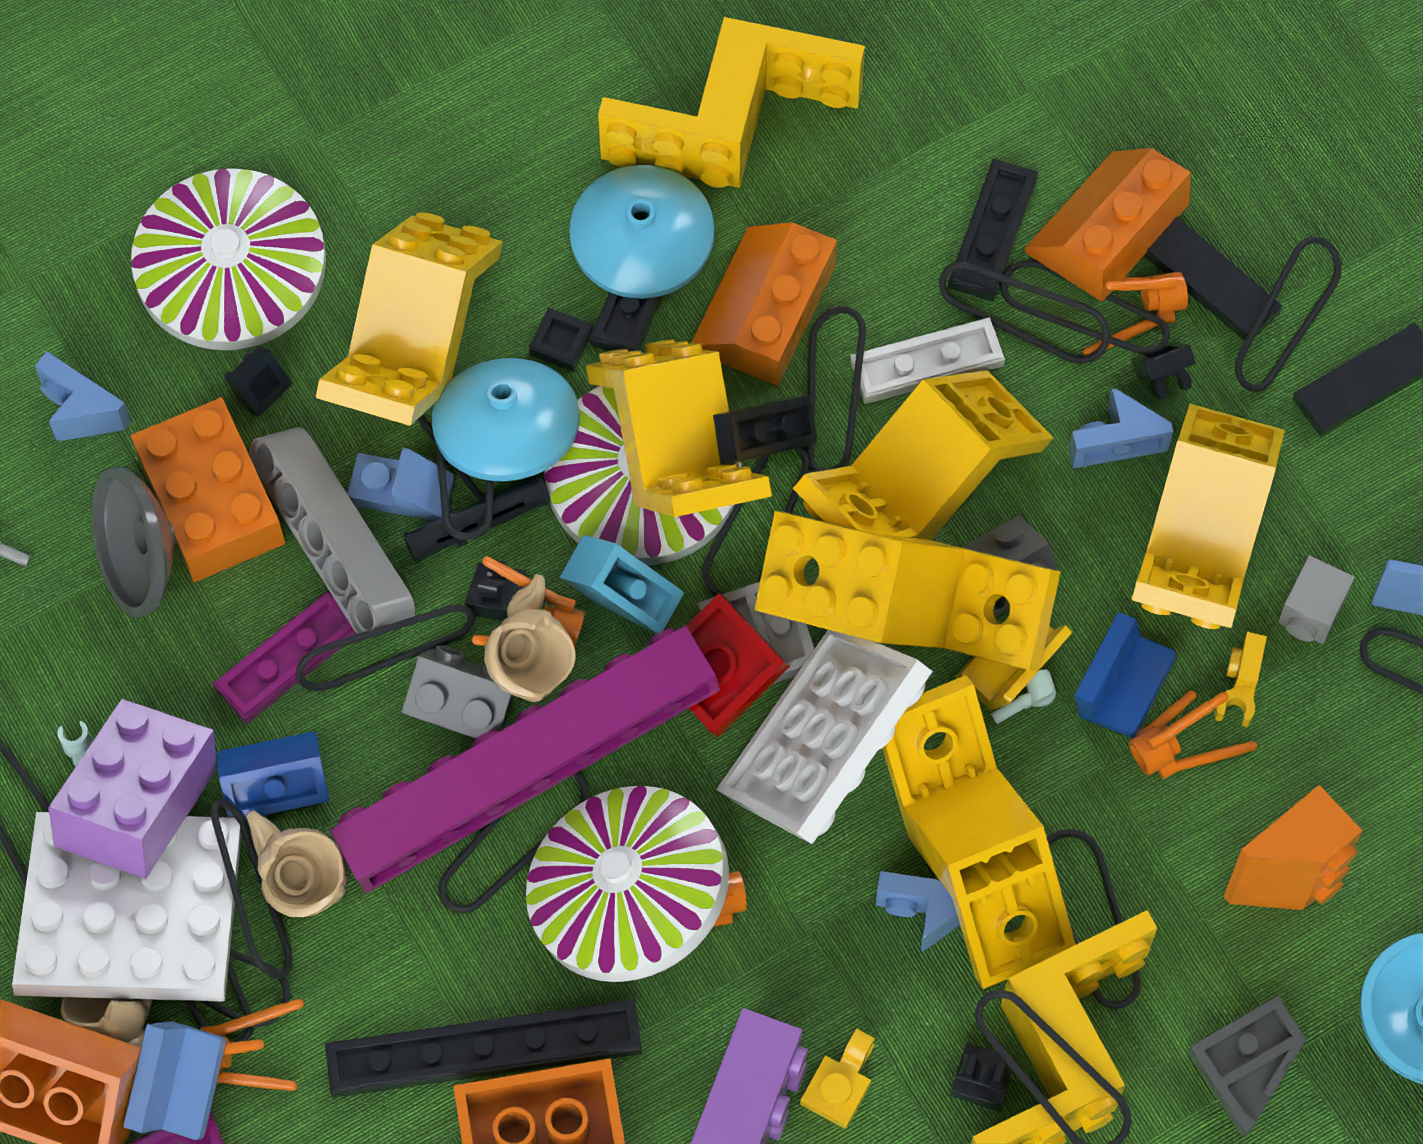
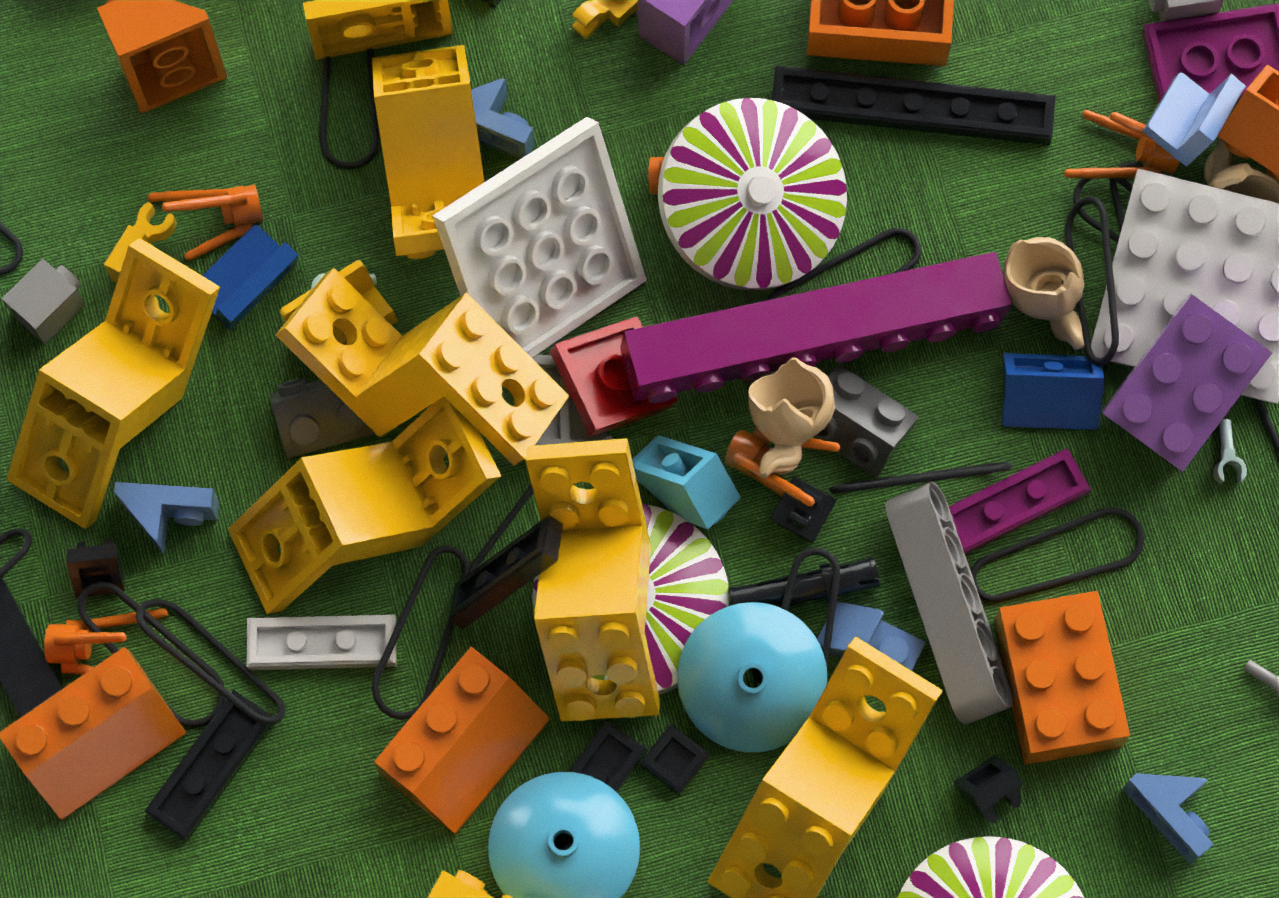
camera: 165 degrees left, 5 degrees up
dark grey dish [91,467,175,617] -> none
none -> black piece [970,507,1145,602]

